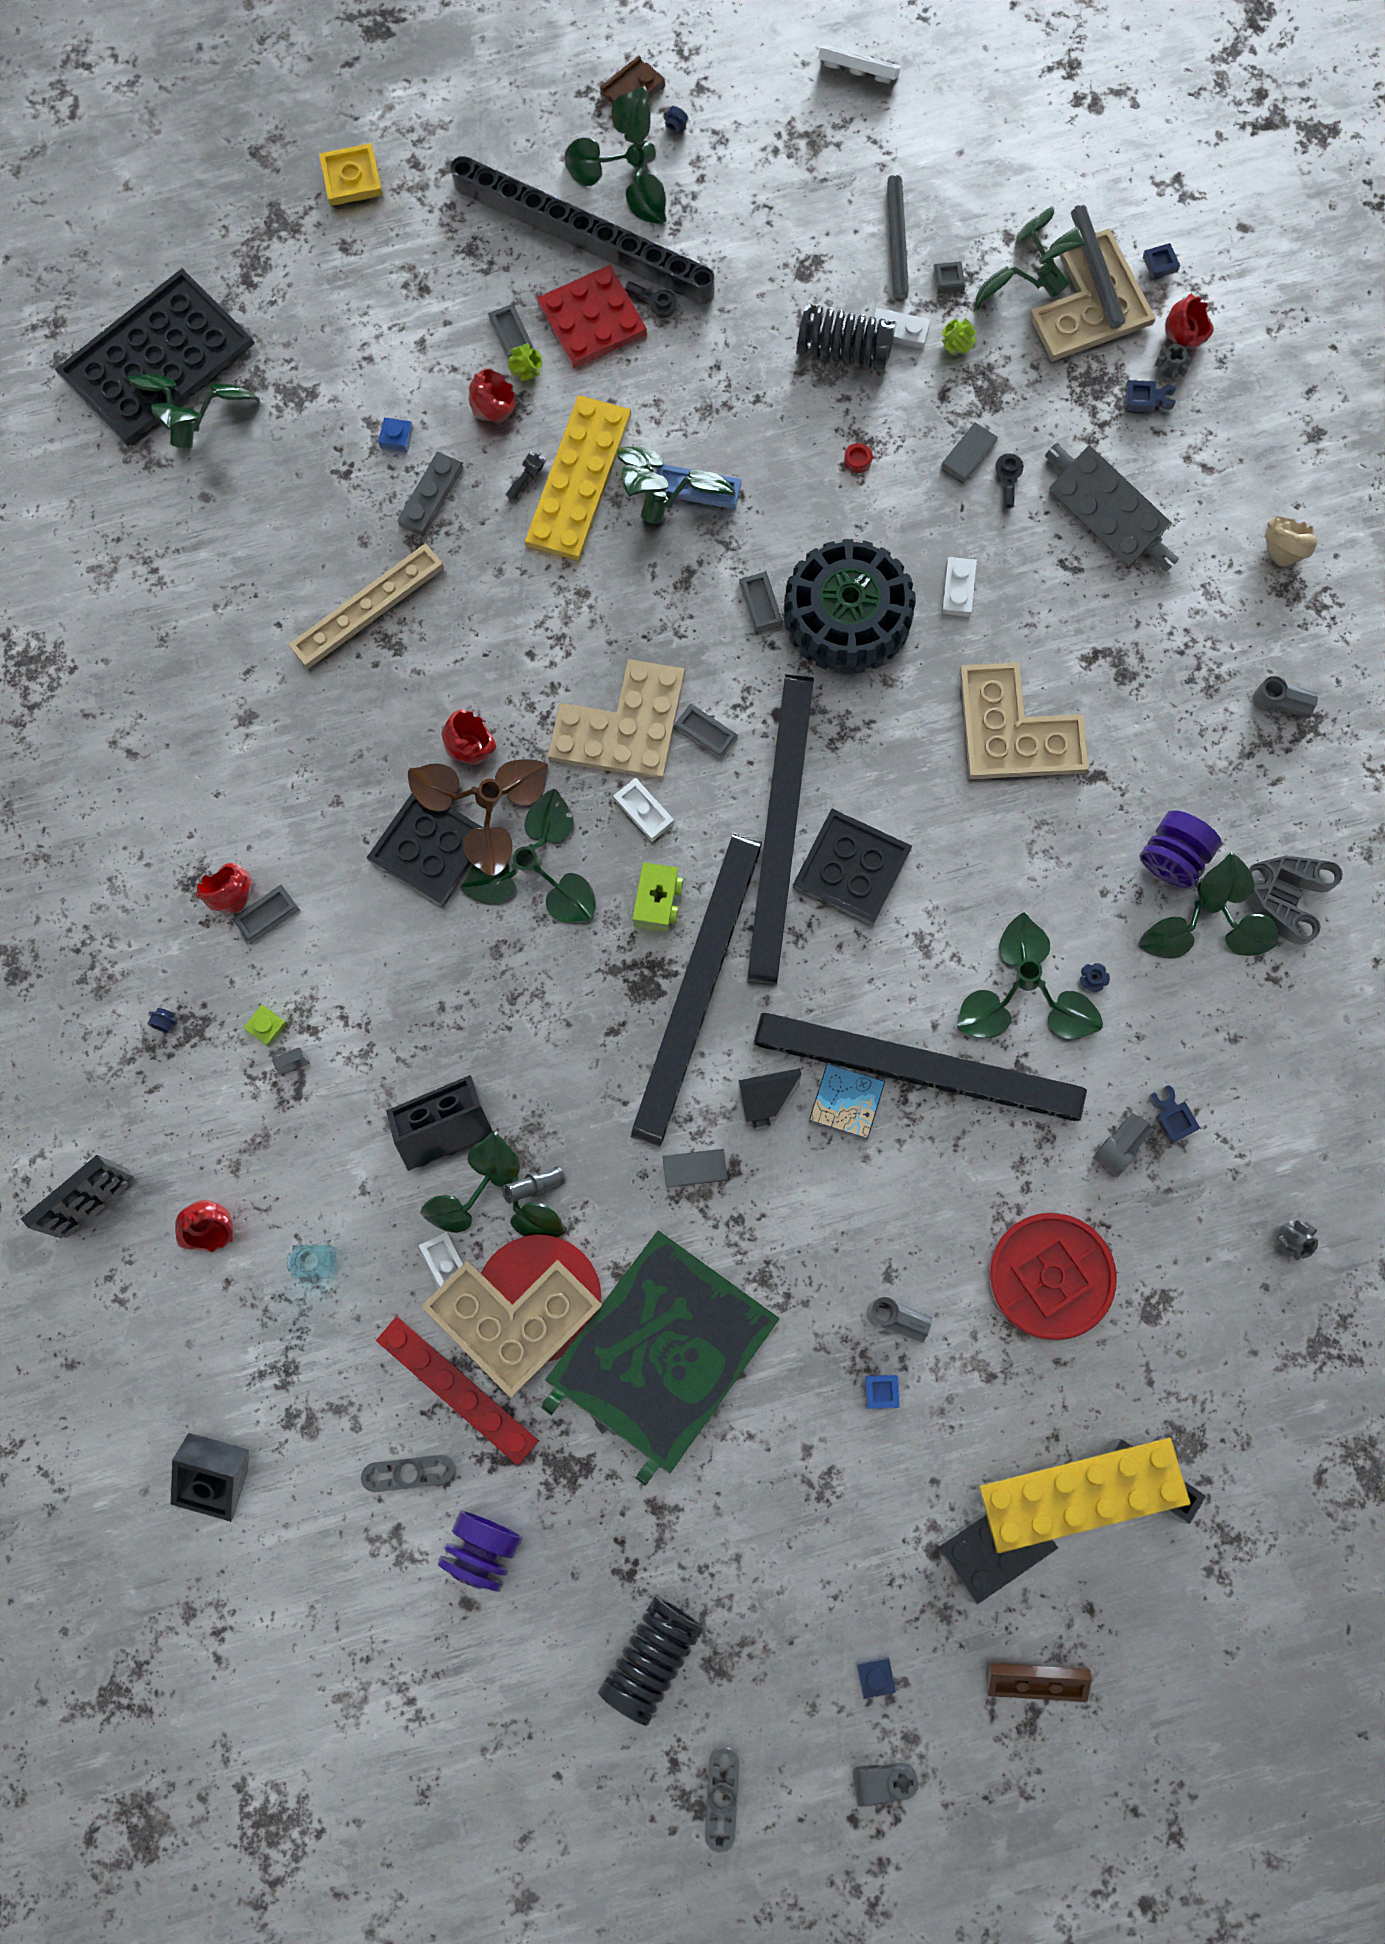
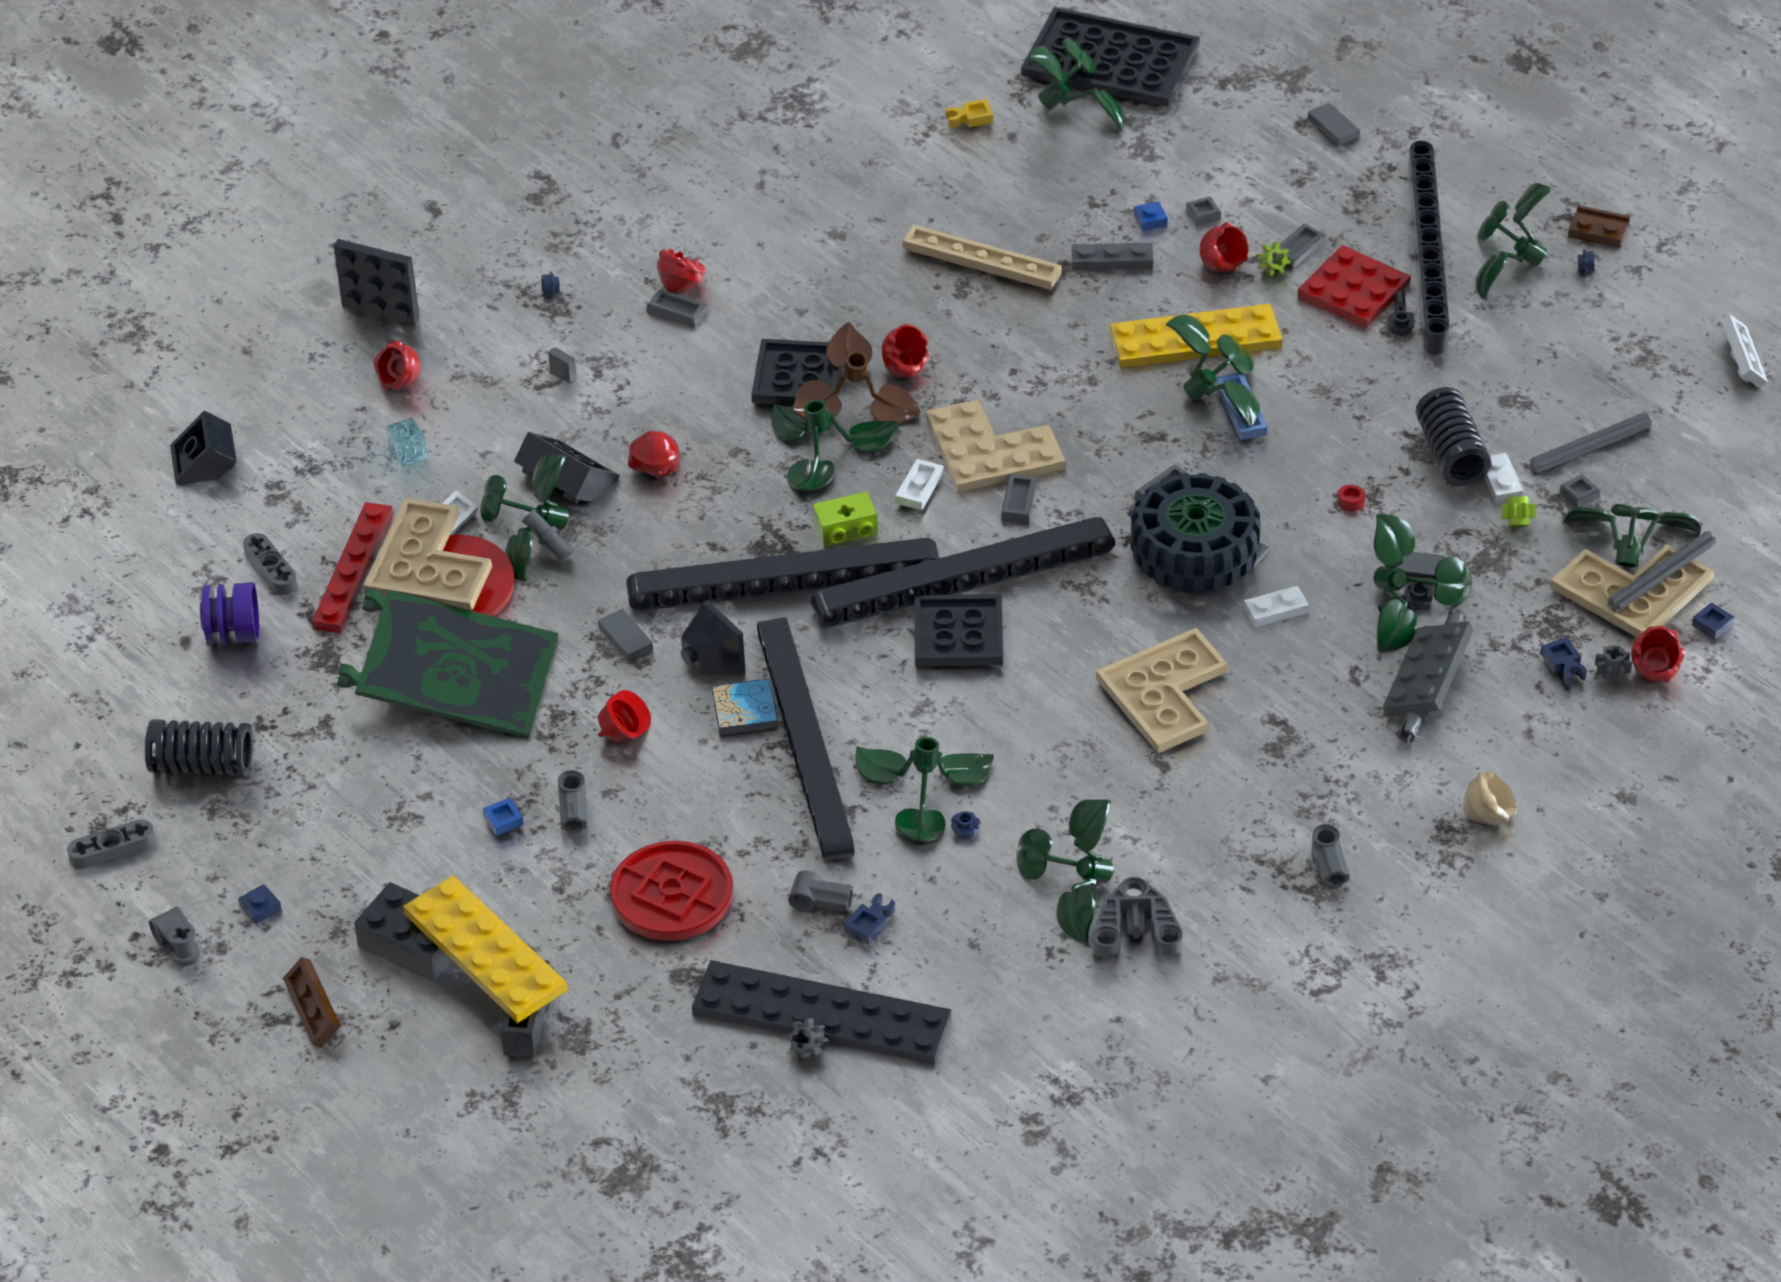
camera: 60 degrees right, 30 degrees down
lime plate [243,1004,288,1047] -> none
yellow plate [319,143,383,206] -> none
black plate [505,450,547,501] -> none
dark purple wheel [1139,810,1222,889] -> none
none -> red piece [597,690,651,743]
none -> red hair [628,430,680,479]
none -> black plate [692,960,952,1065]
none -> yellow plate [945,99,994,128]
none -> dark grey tile [1186,196,1221,226]
none -> dark grey tile [1308,102,1360,146]
none -> dark green plant [1373,514,1472,652]

